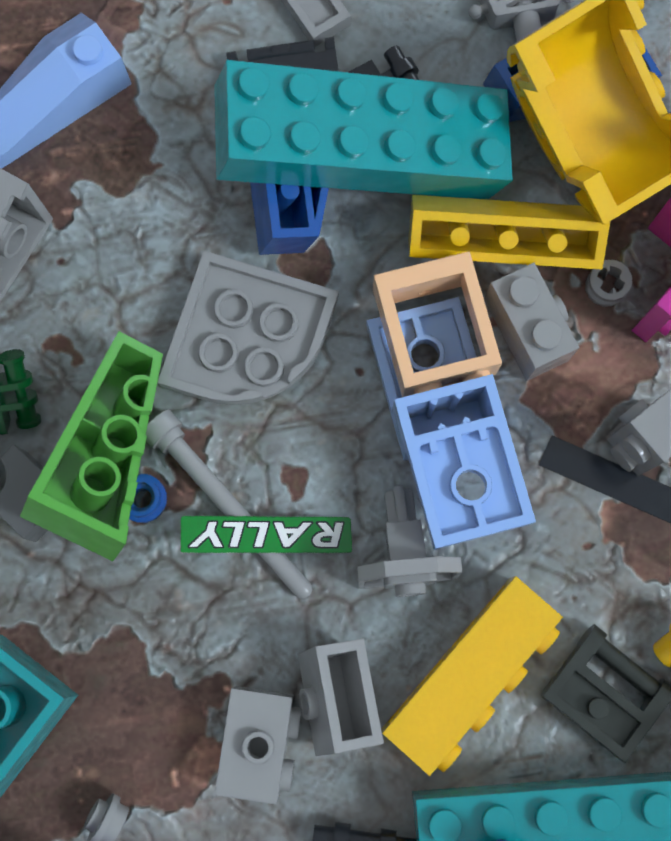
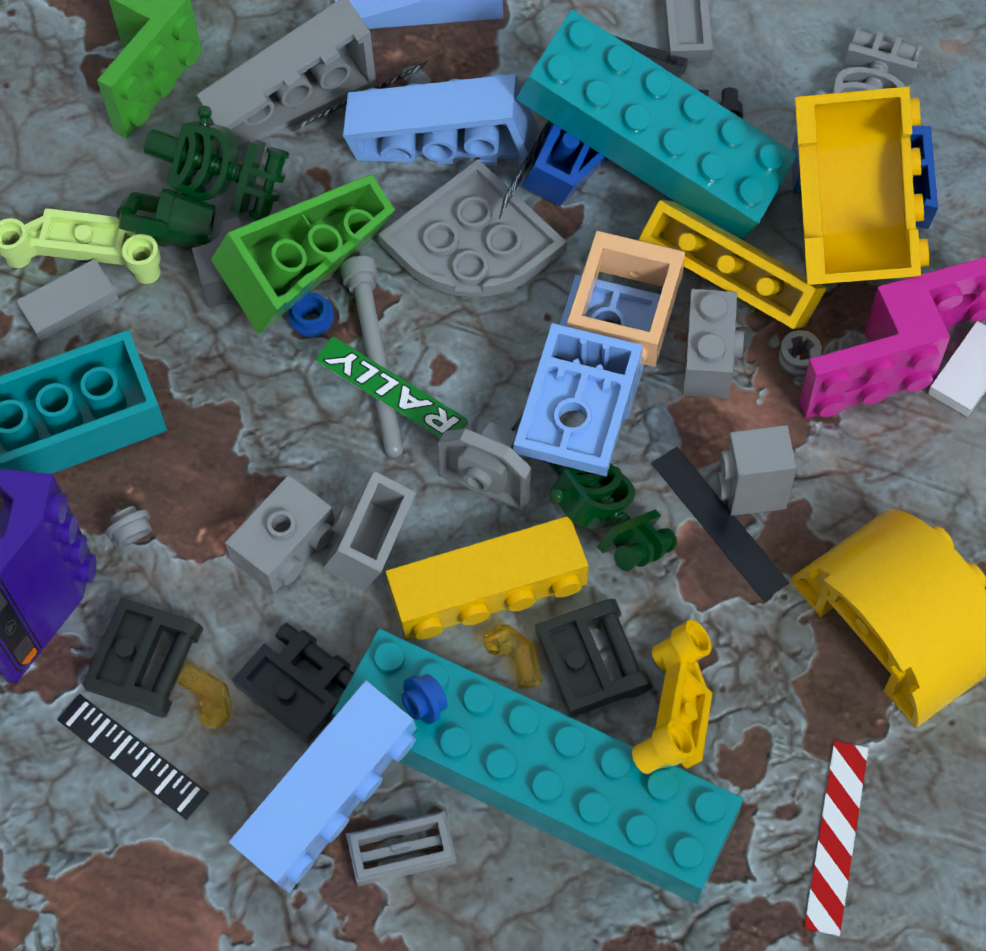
camera: 30 degrees right, 15 degrees down
none -> black sticker [293,61,428,132]
none -> light blue wedge [343,74,537,168]
none -> clear yellow arm [483,624,542,689]
none -> black sticker [499,120,552,219]
none -> dark green torso [547,462,677,571]

